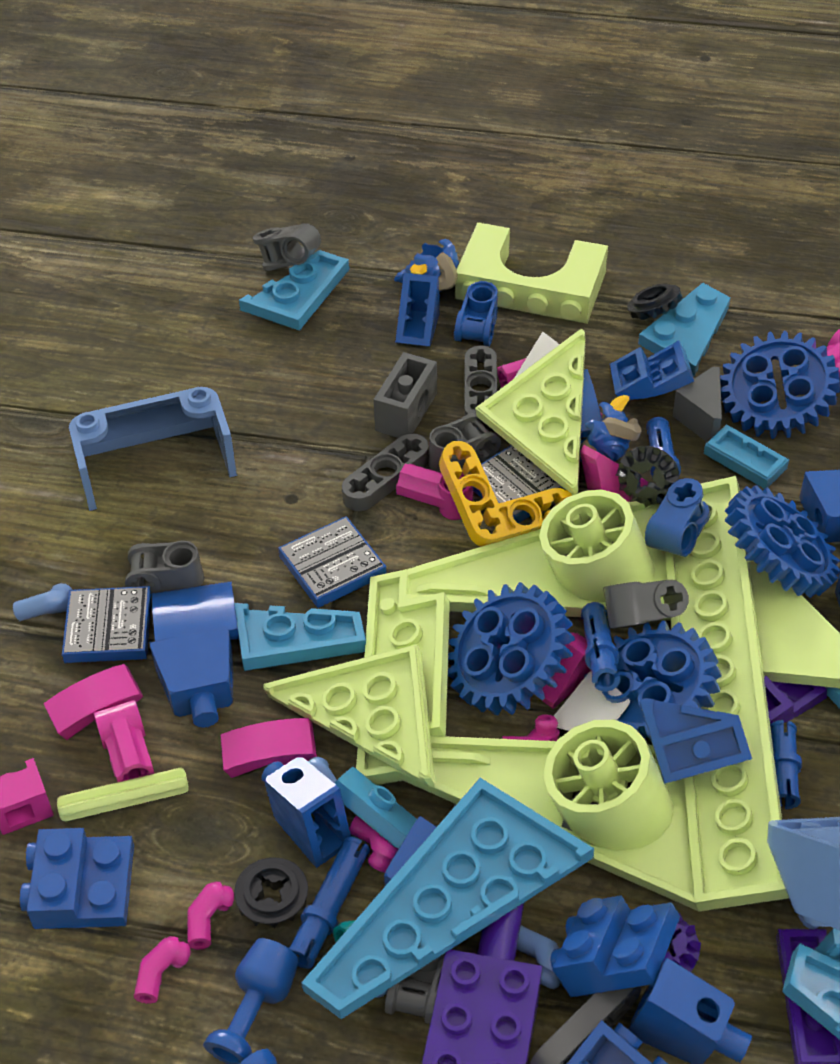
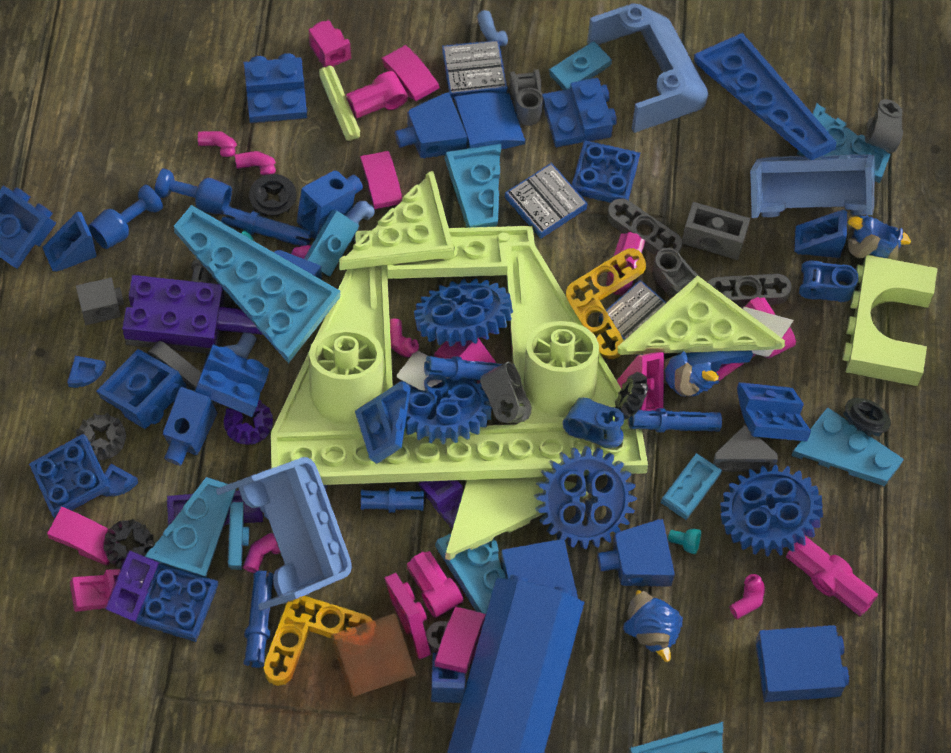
camera: 80 degrees right, 15 degrees up
none -> blue plate [542,78,616,147]
none -> dark azure plate [549,41,612,90]
none -> blue tile [572,140,640,203]
none -> teal piece [668,529,701,554]
none -> blue wing [694,33,836,161]
none -> medium blue windscreen [750,154,875,218]

